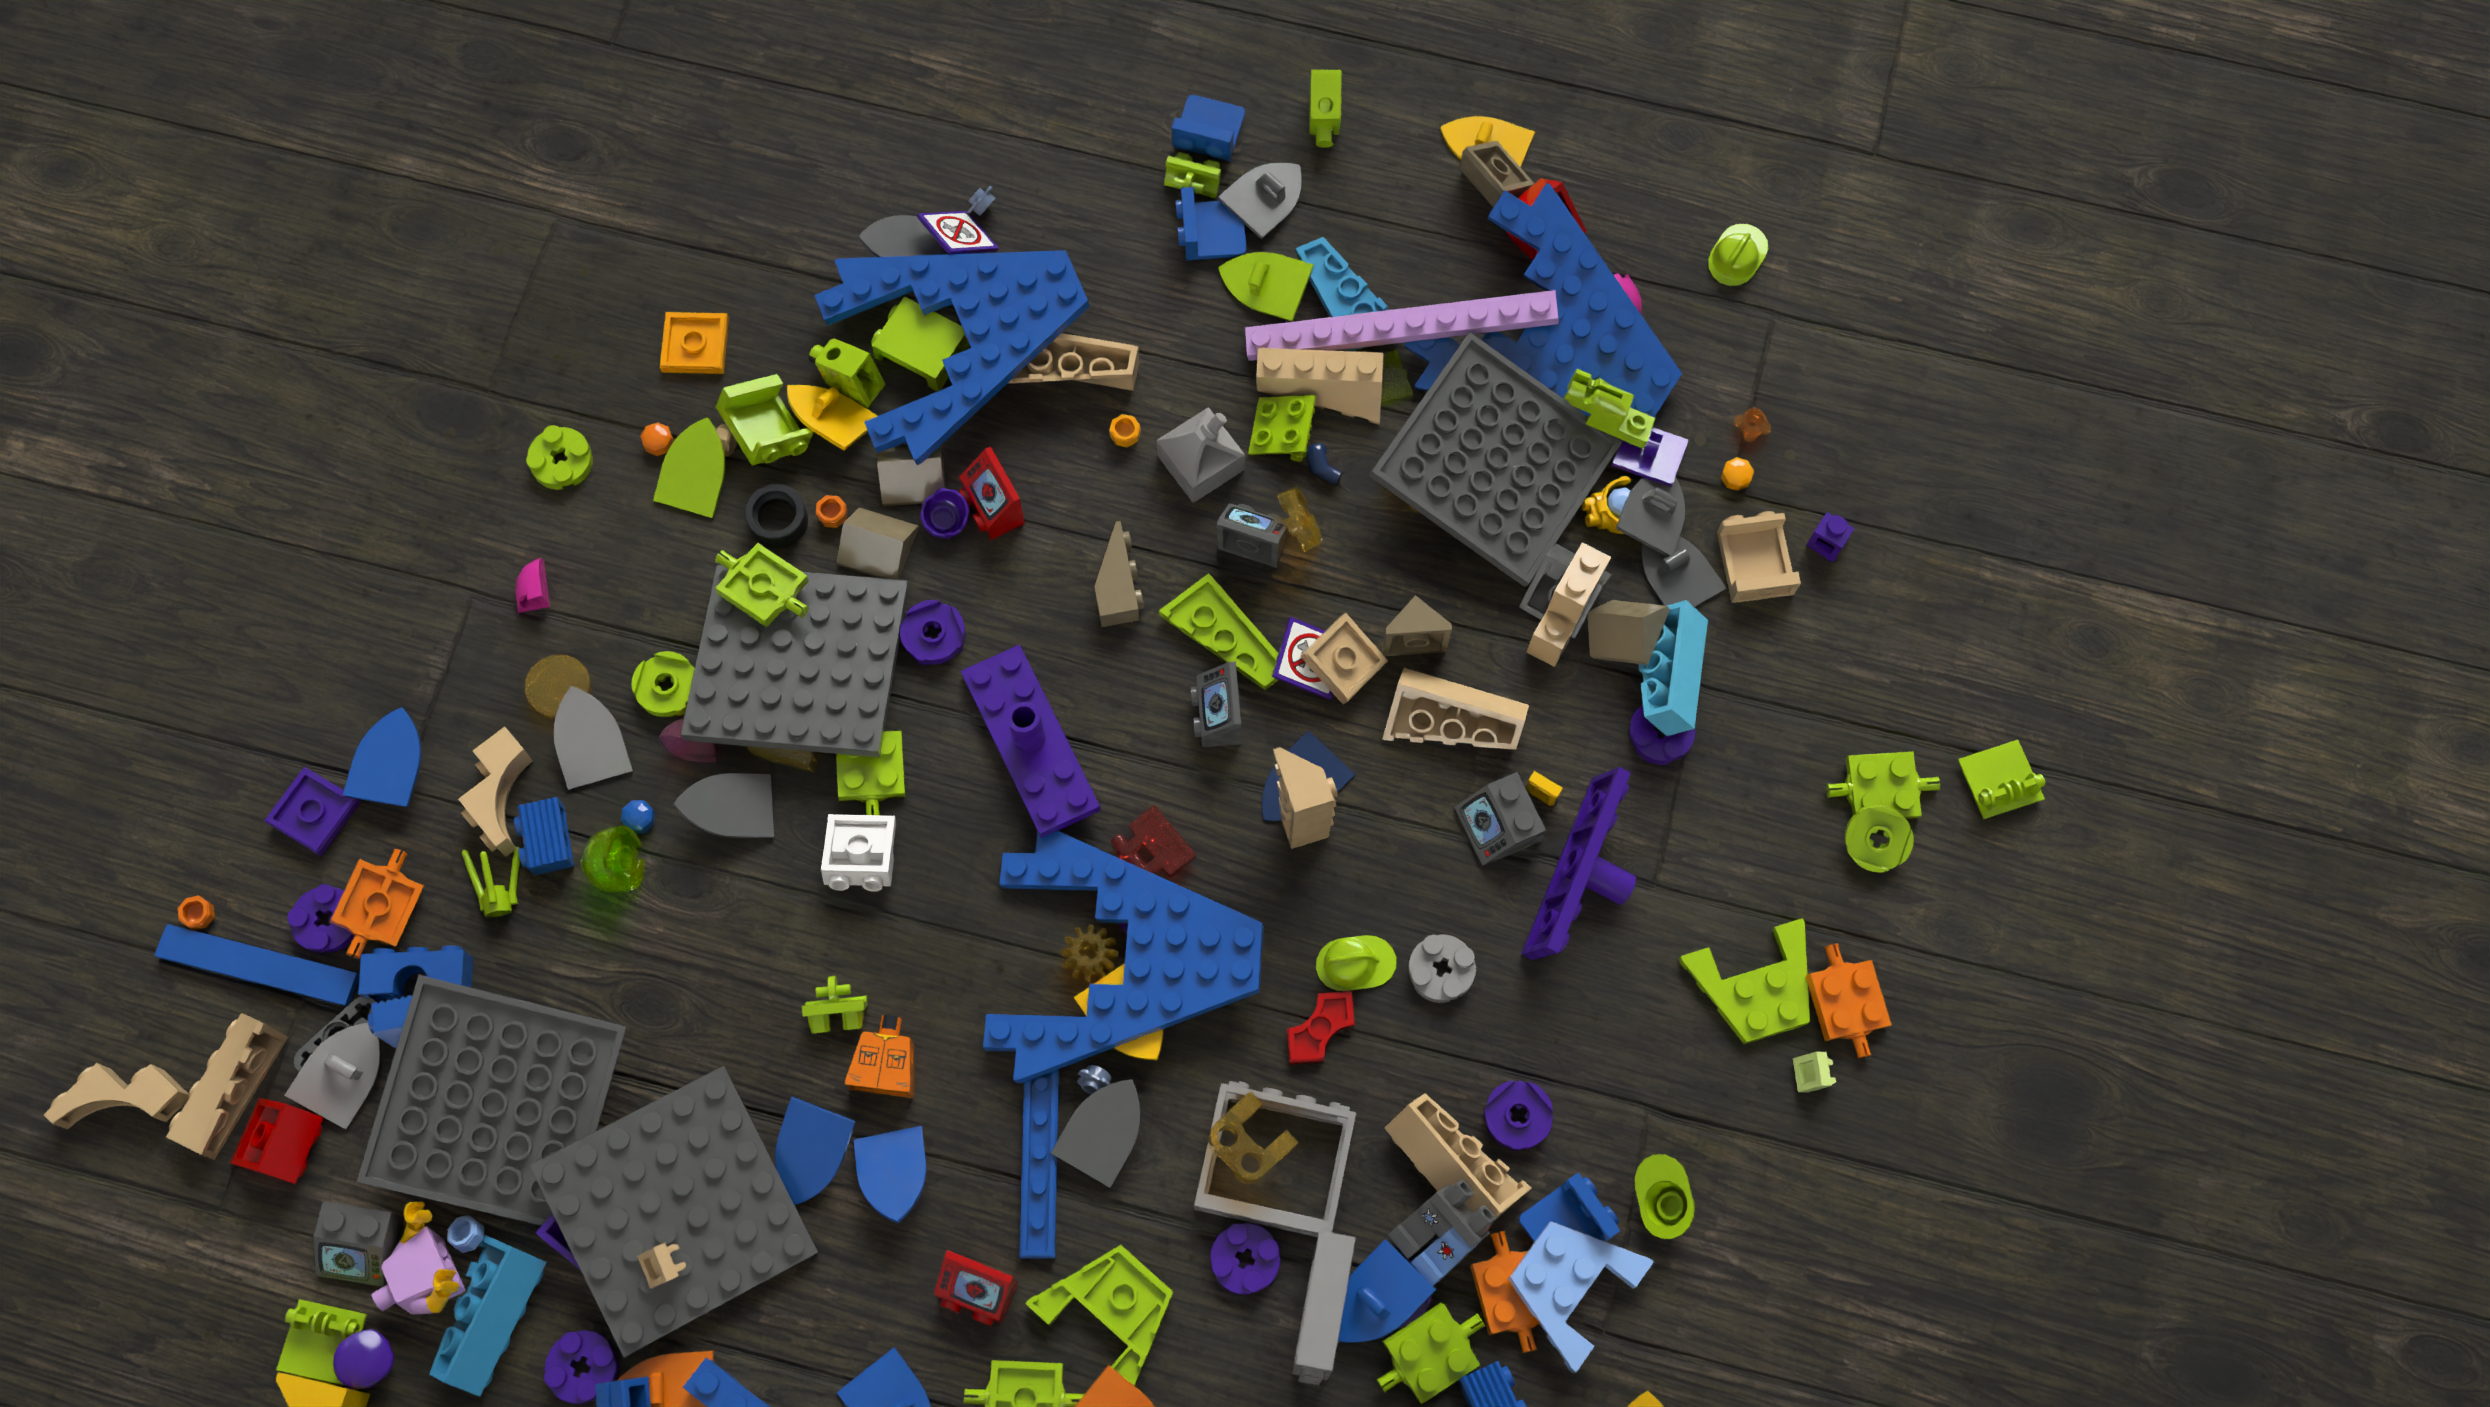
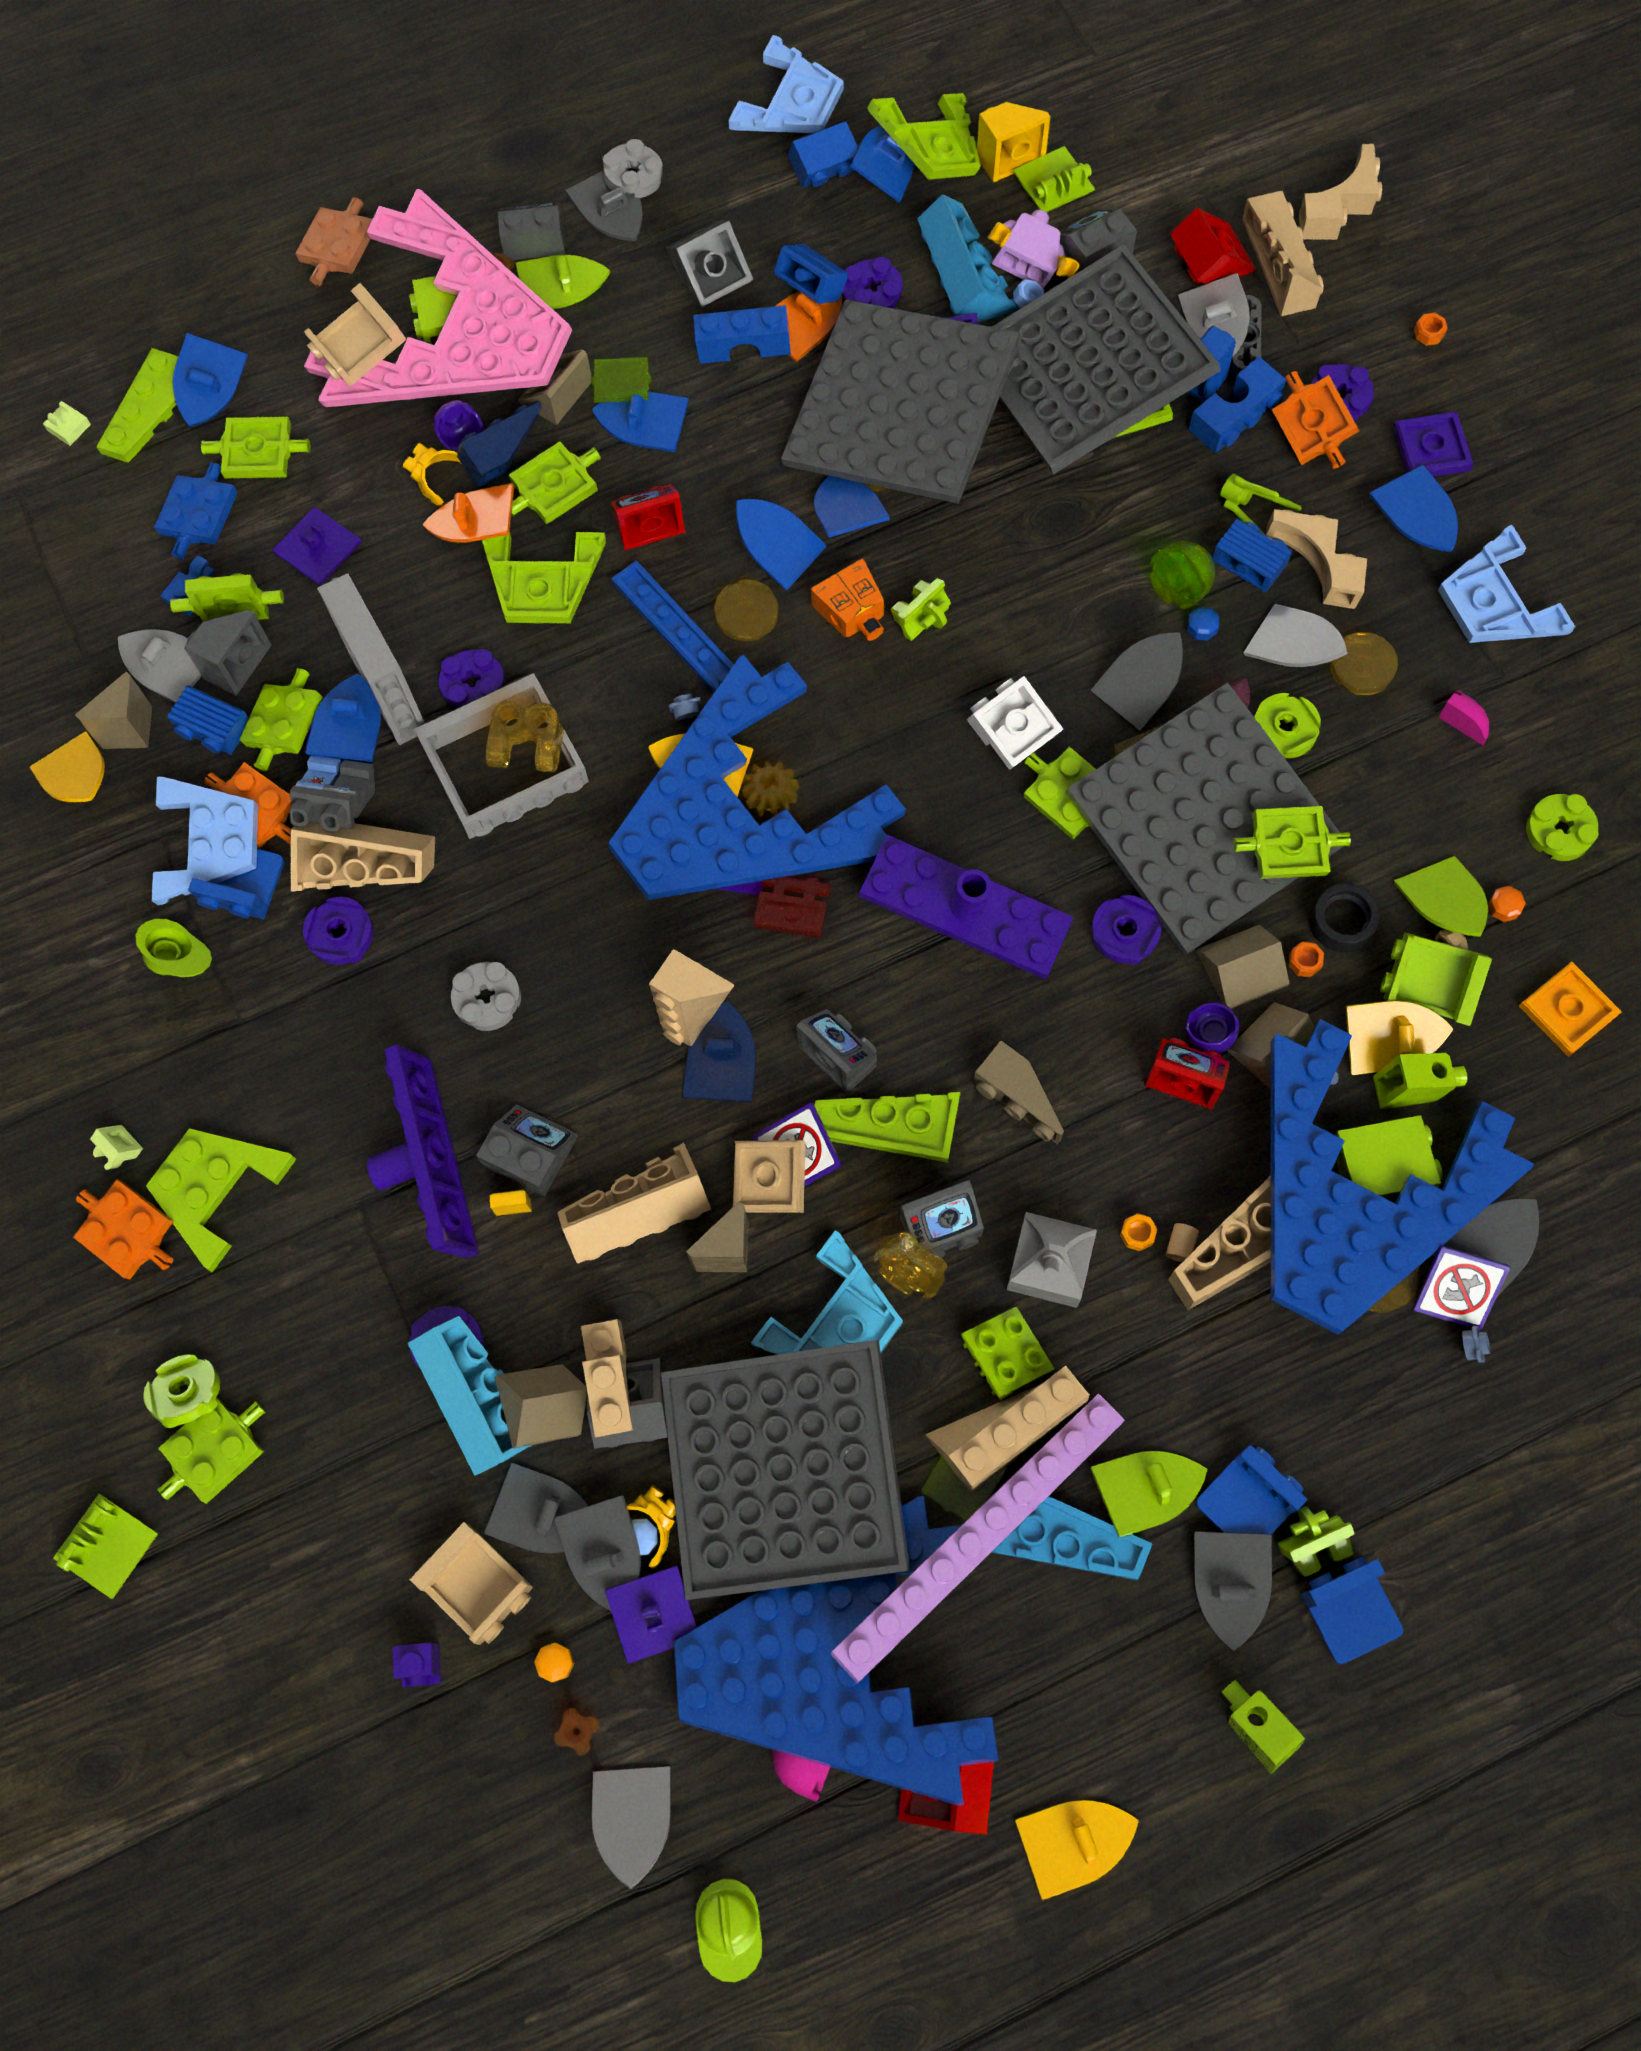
camera: 145 degrees right, 0 degrees up
blue tile [154,924,360,1007] -> none
dark purple hair [333,1329,394,1390] -> none
tan tile [637,1243,686,1289] -> none
dark grey shield [1051,1079,1141,1188] -> none
red tile [1287,991,1355,1065] -> none
dark blue arm [1306,443,1343,486] -> none
lime piece [1316,935,1396,991] -> none
dark tan slope [1460,141,1535,208] -> none
lime plate [1563,369,1655,449] -> none
none -> light grey shield [592,1766,671,1889]
none -> clear yellow tile [714,579,779,642]
none -> medium azure wing [751,1230,903,1355]
none -> tan hinge [1166,1223,1199,1262]
none -> light blue wing [1438,525,1575,643]

